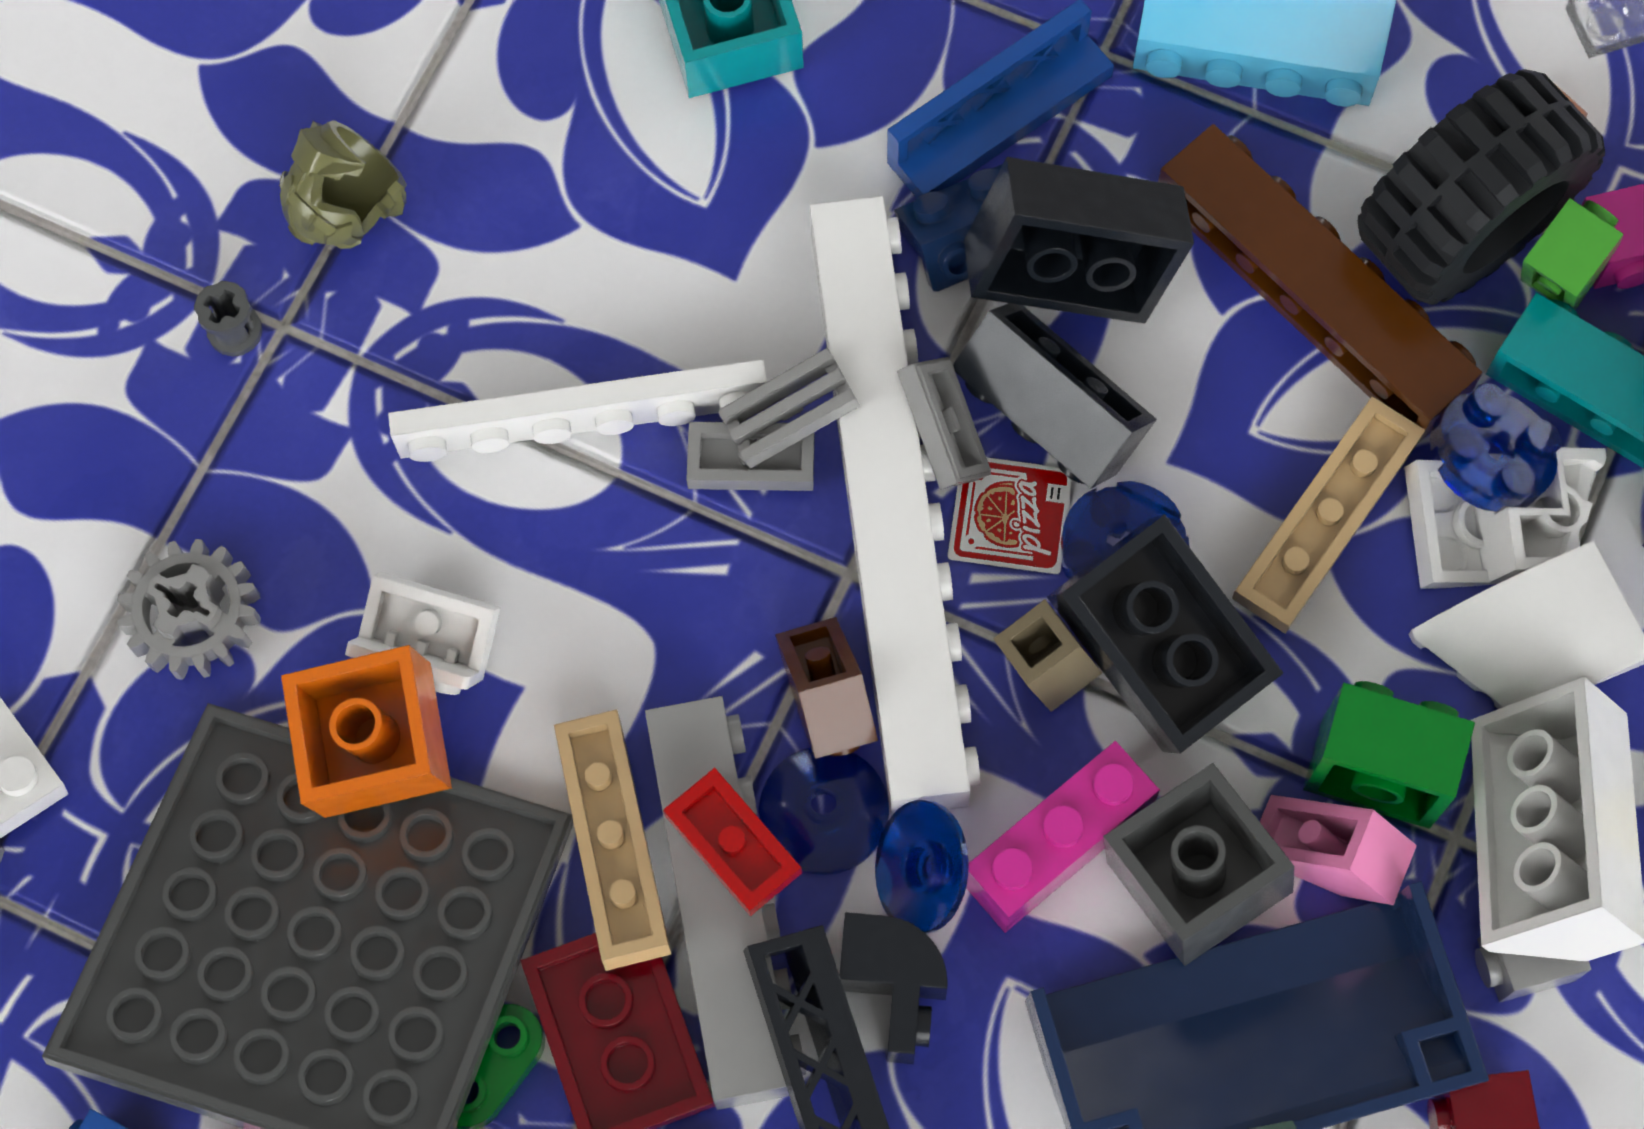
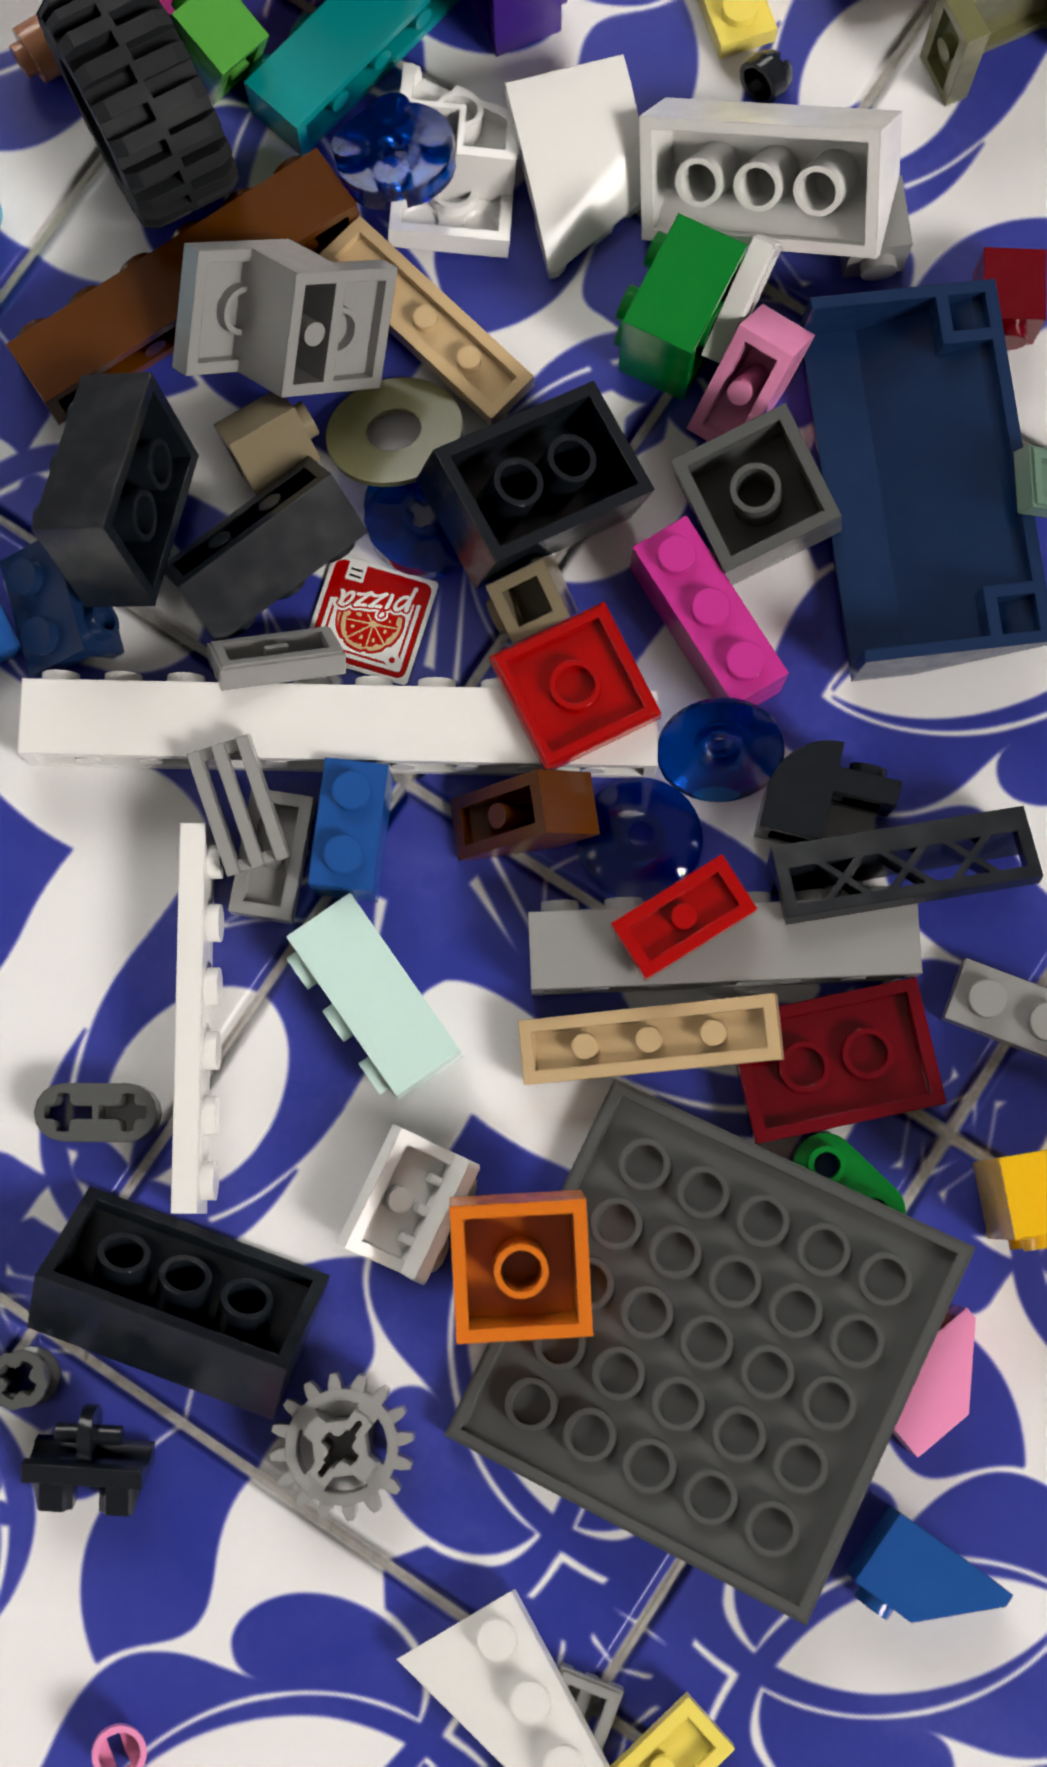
camera: 80 degrees left, 10 degrees up
none -> black hips [21,1404,155,1517]
none -> black slope [27,1186,330,1420]
none -> dark grey beam [34,1083,162,1143]
none -> light grey bracket [172,239,398,398]
none -> dark tan brick [213,392,321,495]
none -> light aqua brick [286,893,463,1100]
none -> blue brick [308,757,394,902]
none -> olive gear [326,377,463,487]
none -> red tile [489,602,662,770]
none -> white tile [701,234,782,364]

